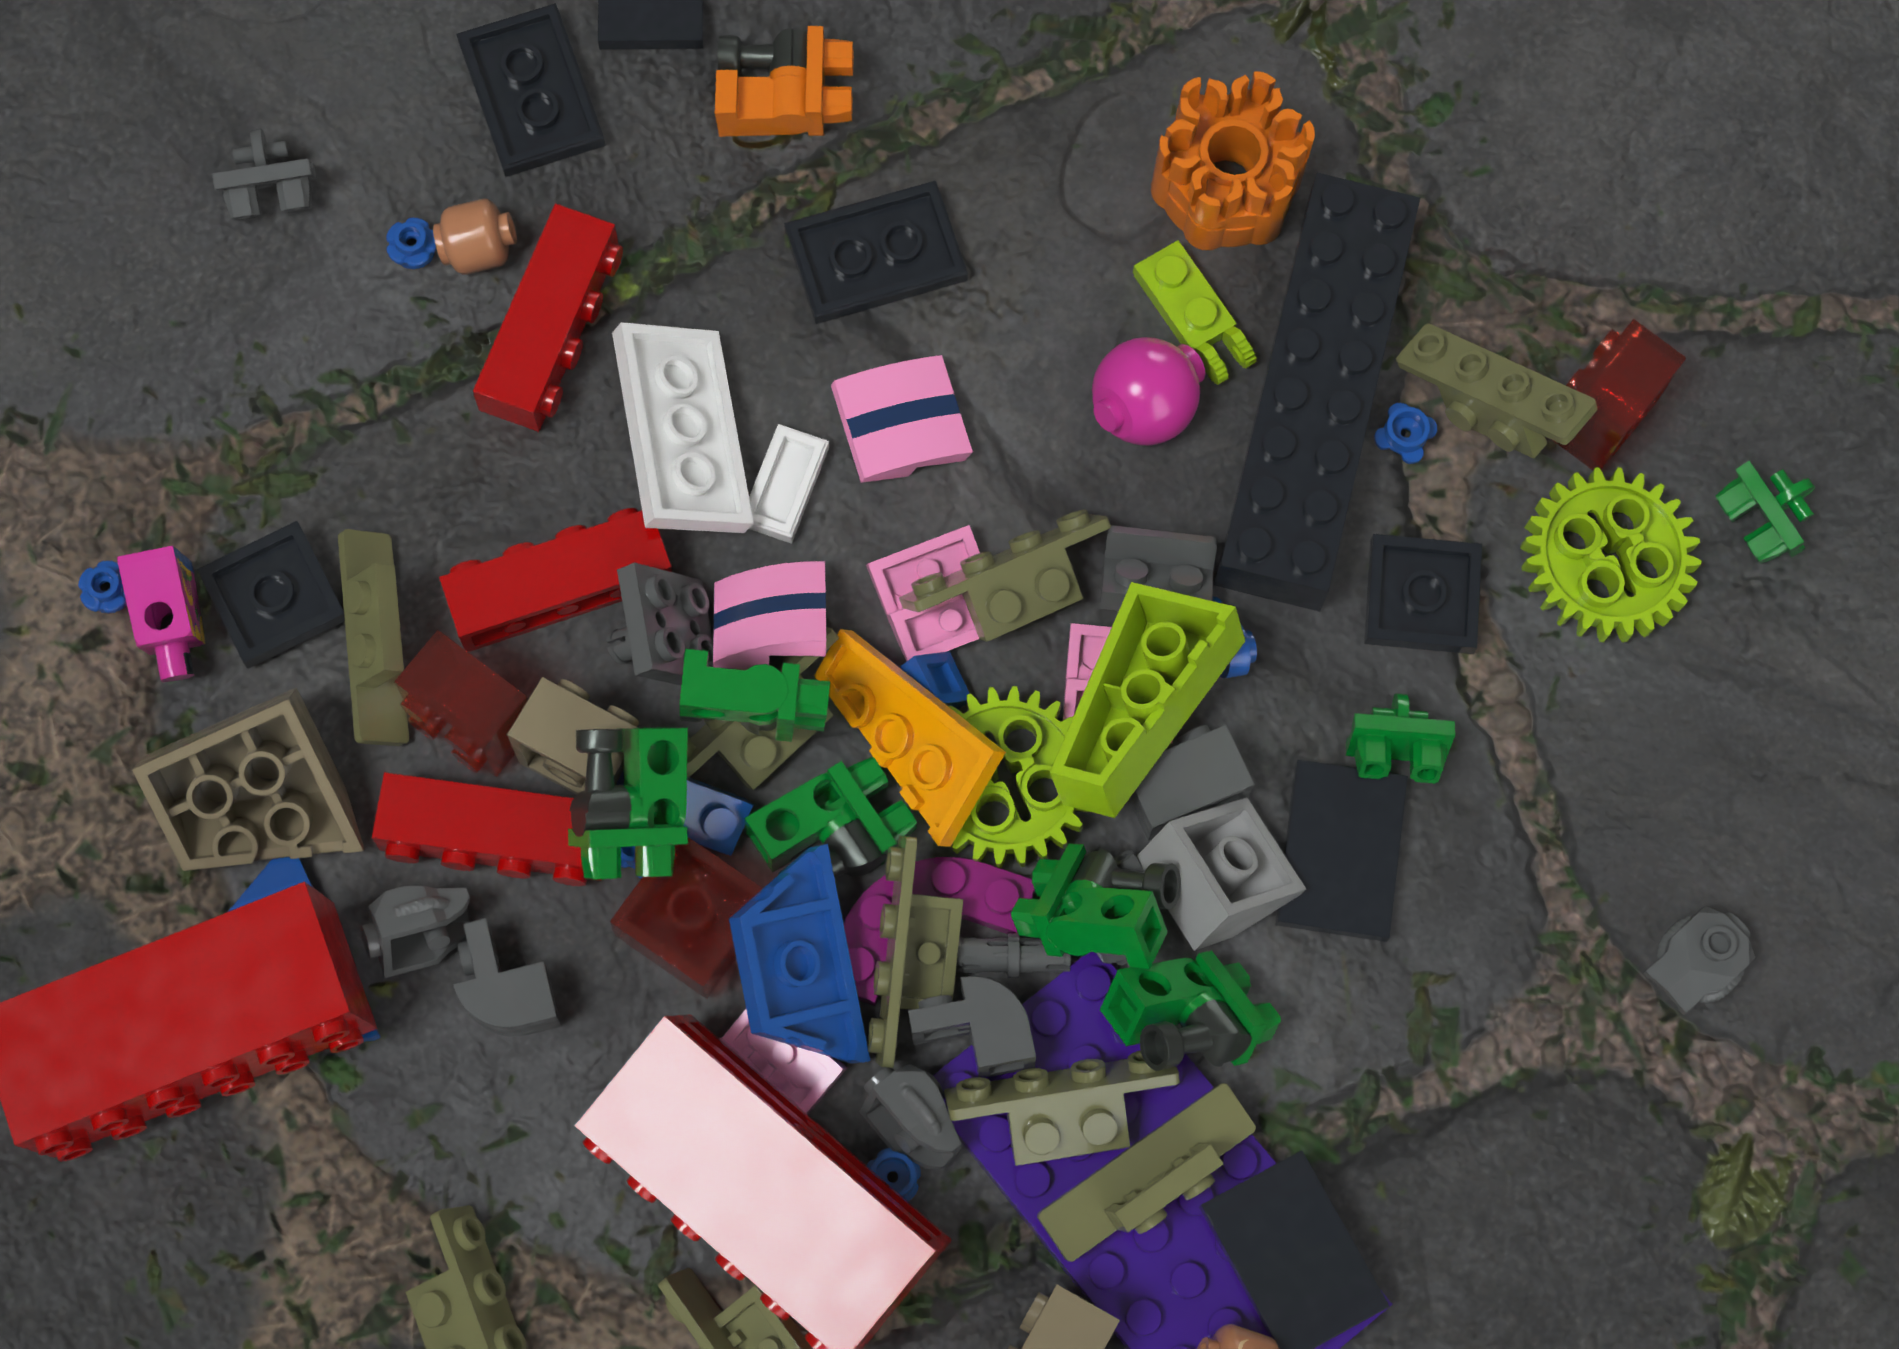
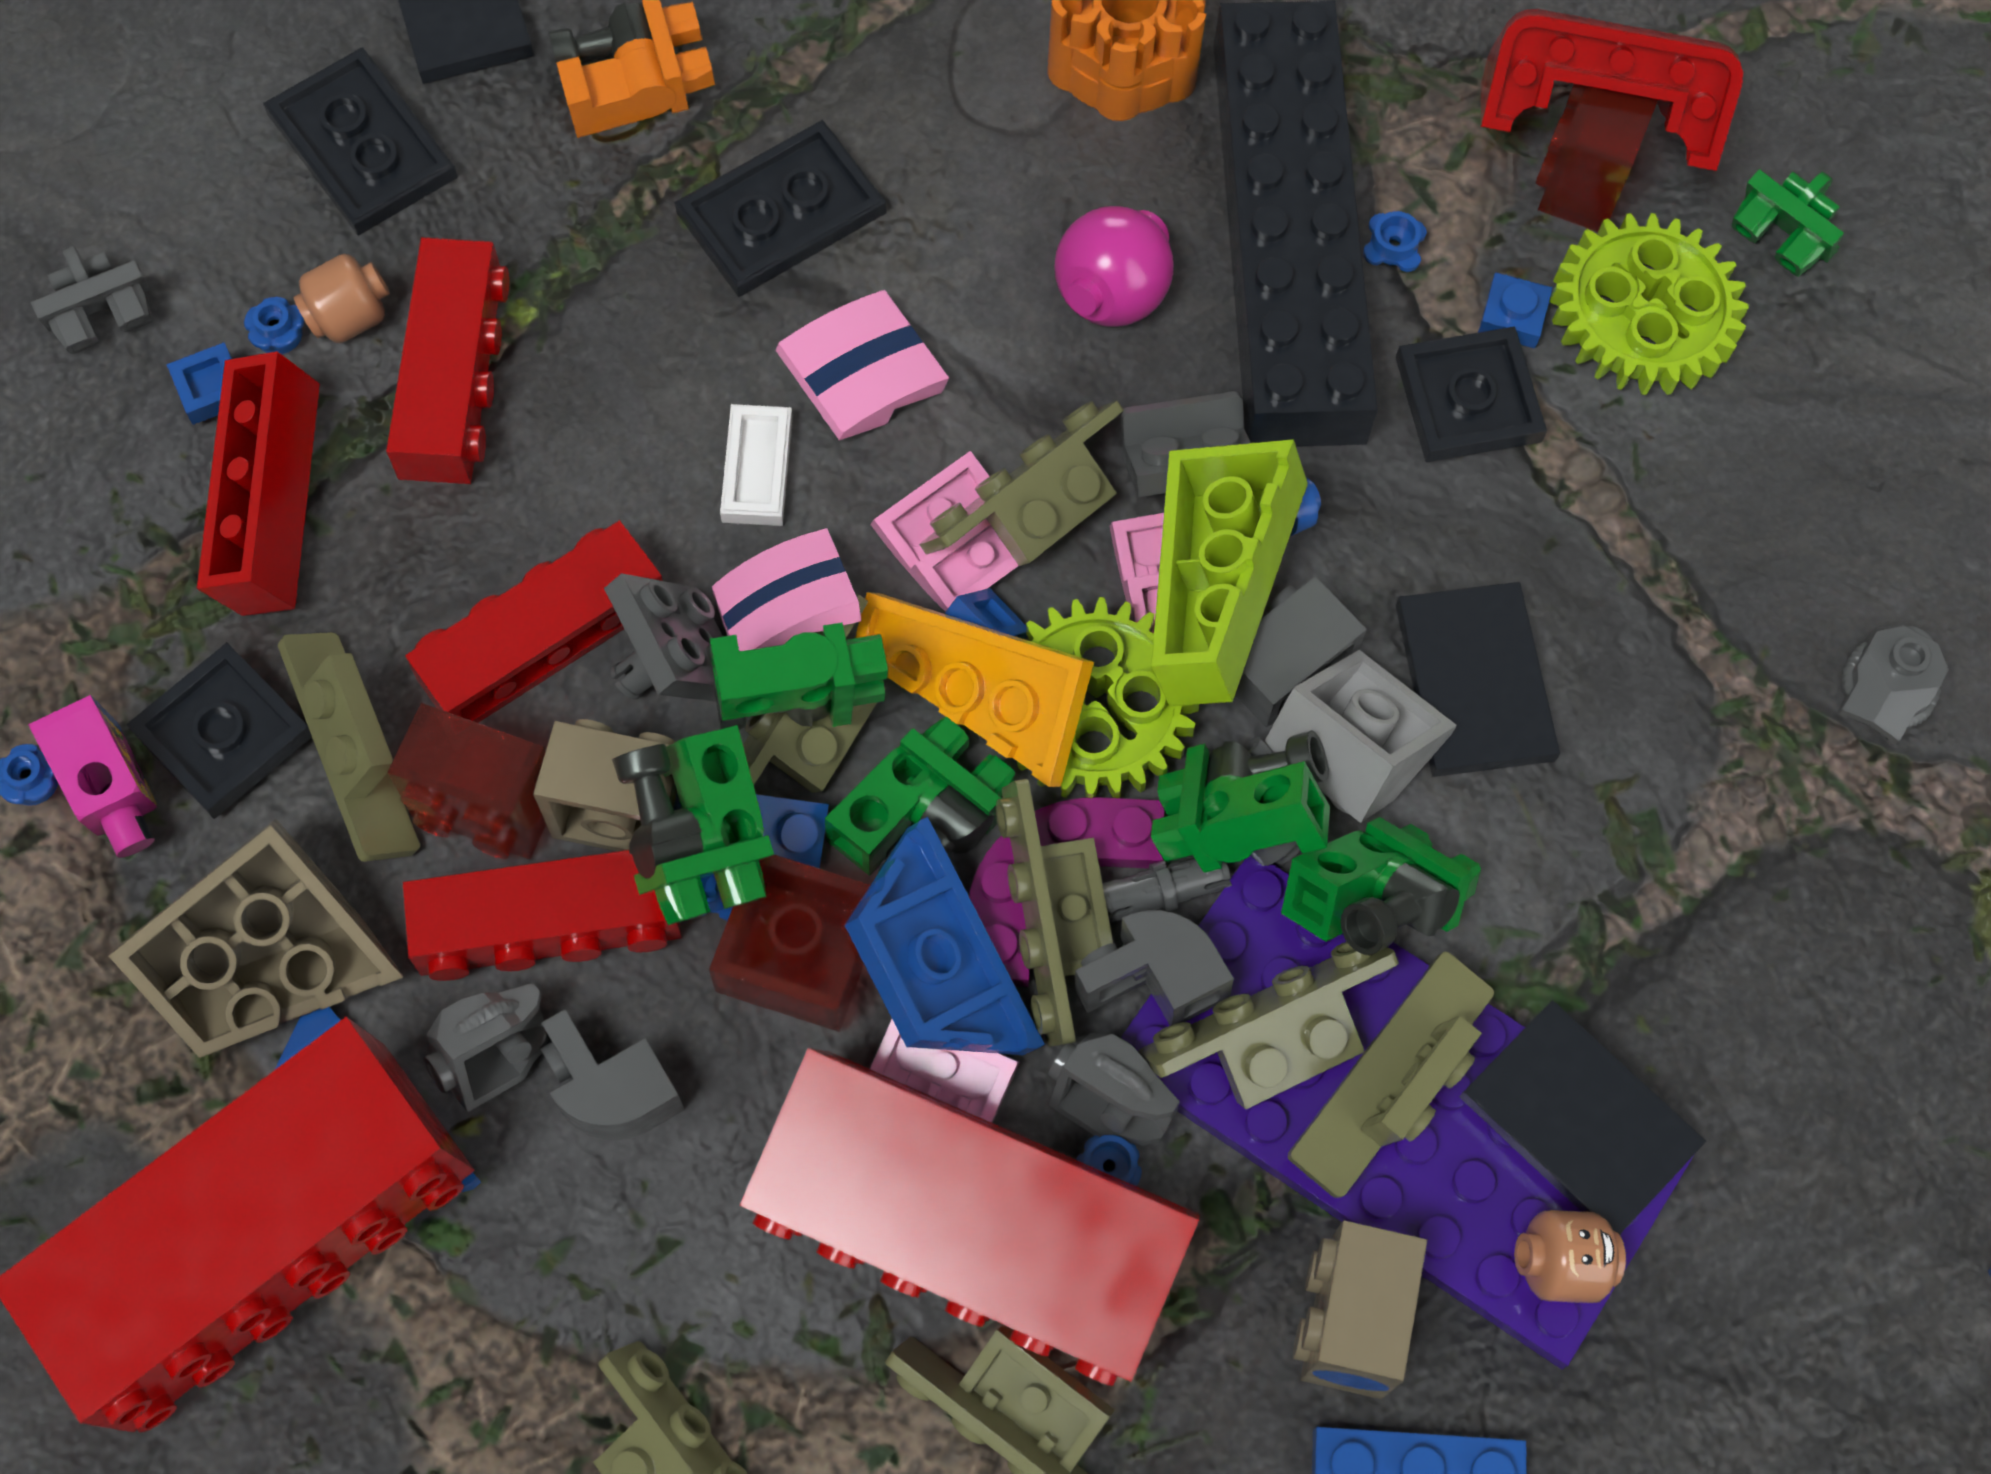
camera: 15 degrees left, 5 degrees down
white plate [612,322,754,533] -> none
lime hinge [1133,240,1257,385] -> none
green hips [1346,693,1455,784] -> none
olive bracket [1396,324,1598,459] -> none
none -> blue plate [166,342,232,425]
none -> red brick [197,351,320,616]
none -> blue plate [1478,272,1553,349]
none -> red windscreen [1481,9,1744,171]

